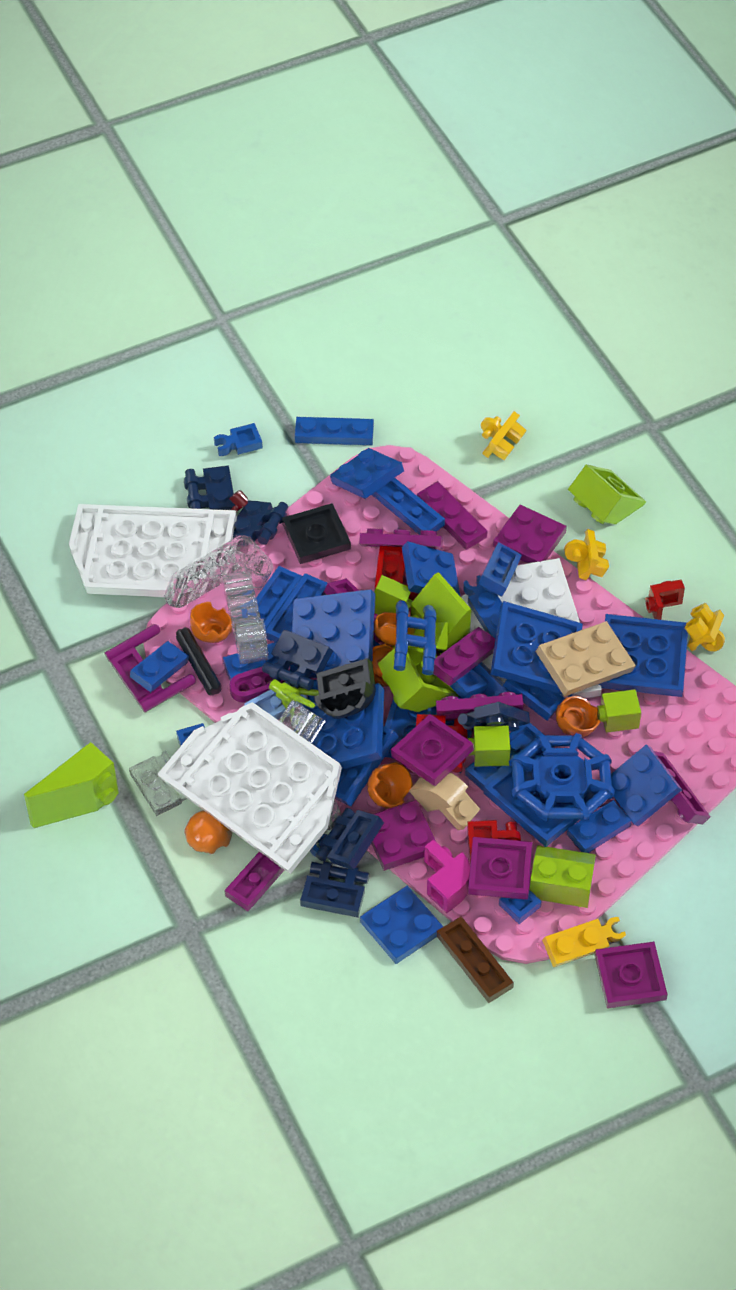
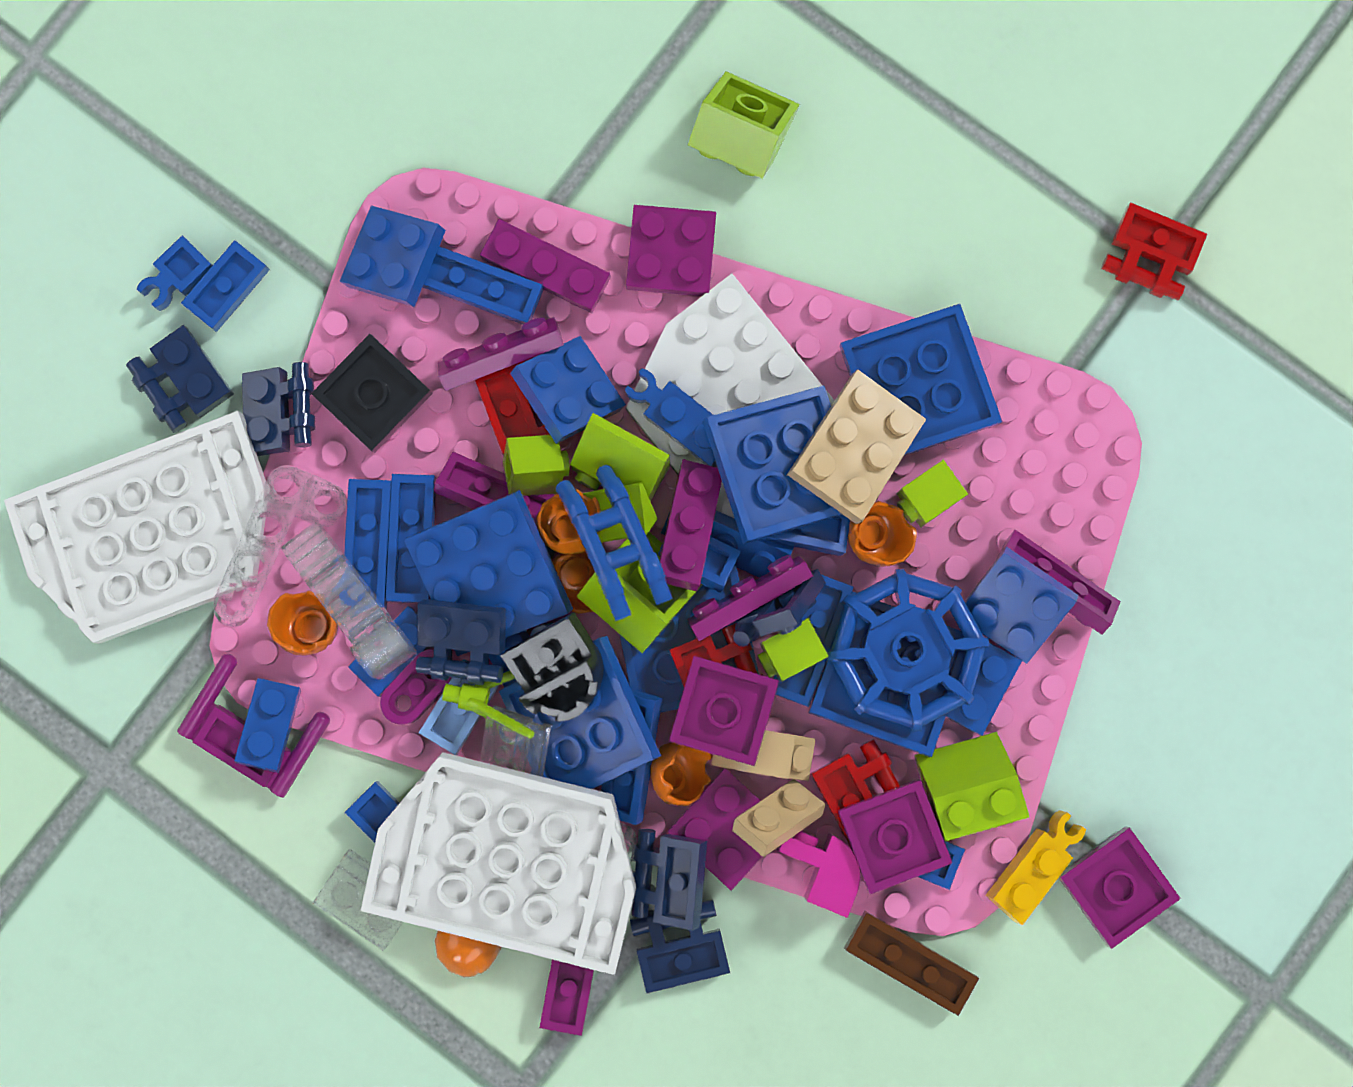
camera: 25 degrees left, 30 degrees up
lime slope [24,742,119,828] -> none
black axle [176,627,221,696] -> none
dark red hand [229,490,248,513] -> none
blue plate [295,417,374,445] -> none
blue plate [360,885,443,964] -> none
blue plate [478,542,522,597] -> none
yellow hips [481,411,527,460] -> none
yellow hips [564,529,609,580] -> none
red bracket [645,579,685,620] -> none
yellow hips [685,603,725,652] -> none
none -> blue plate [181,240,270,332]
none -> tan plate [732,779,825,857]

